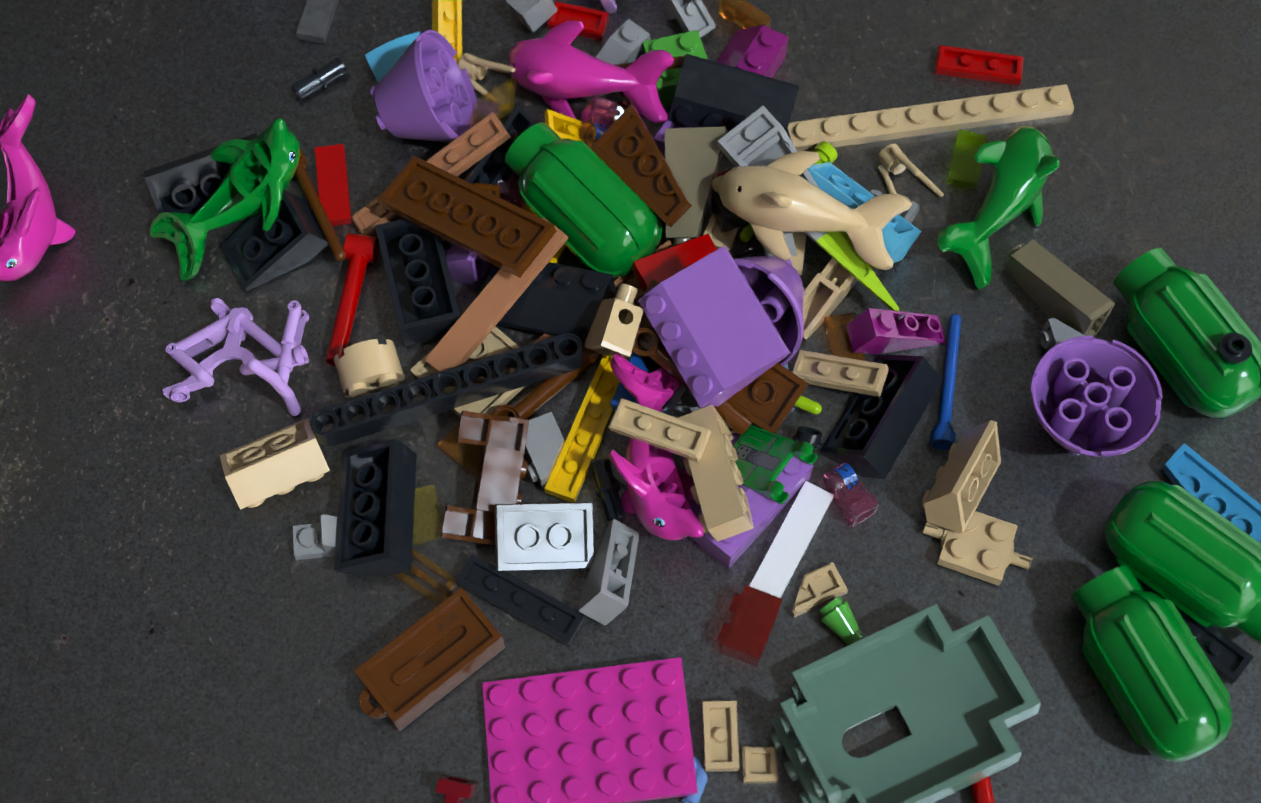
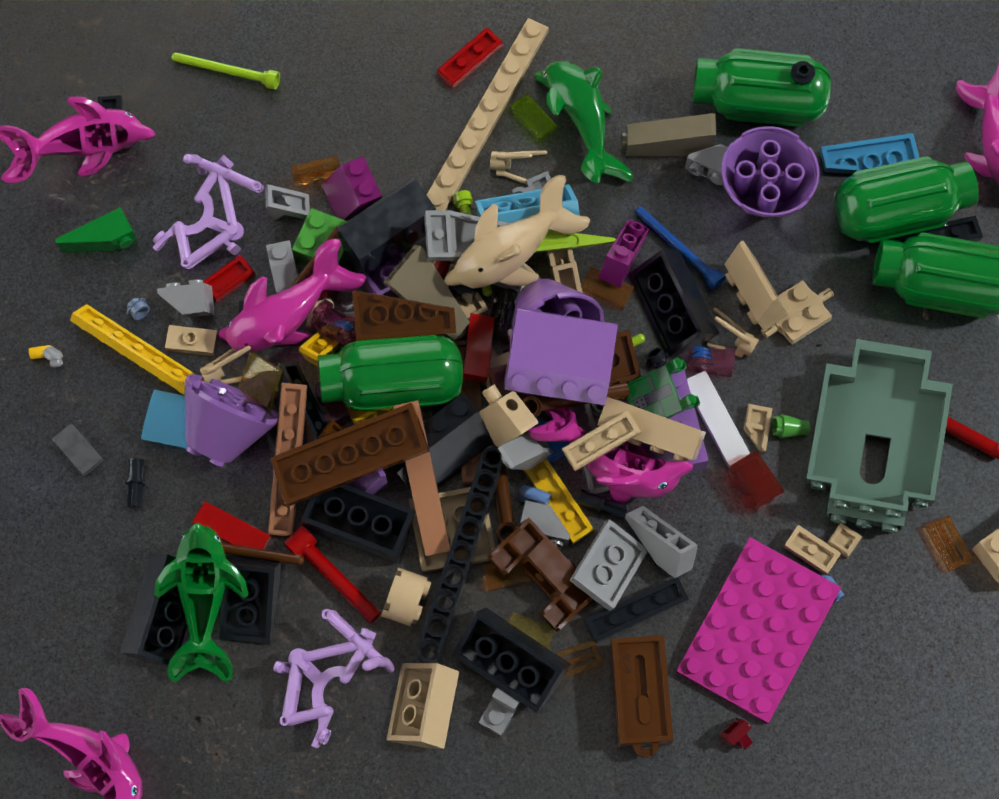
camera: 55 degrees left, 5 degrees up
tan tile [792,350,889,397] -> none
none -> tan plate [165,325,218,356]
none -> light grey slope [498,432,553,470]
none -> medium blue arm [518,485,551,505]
none -> tan plant [706,308,759,358]

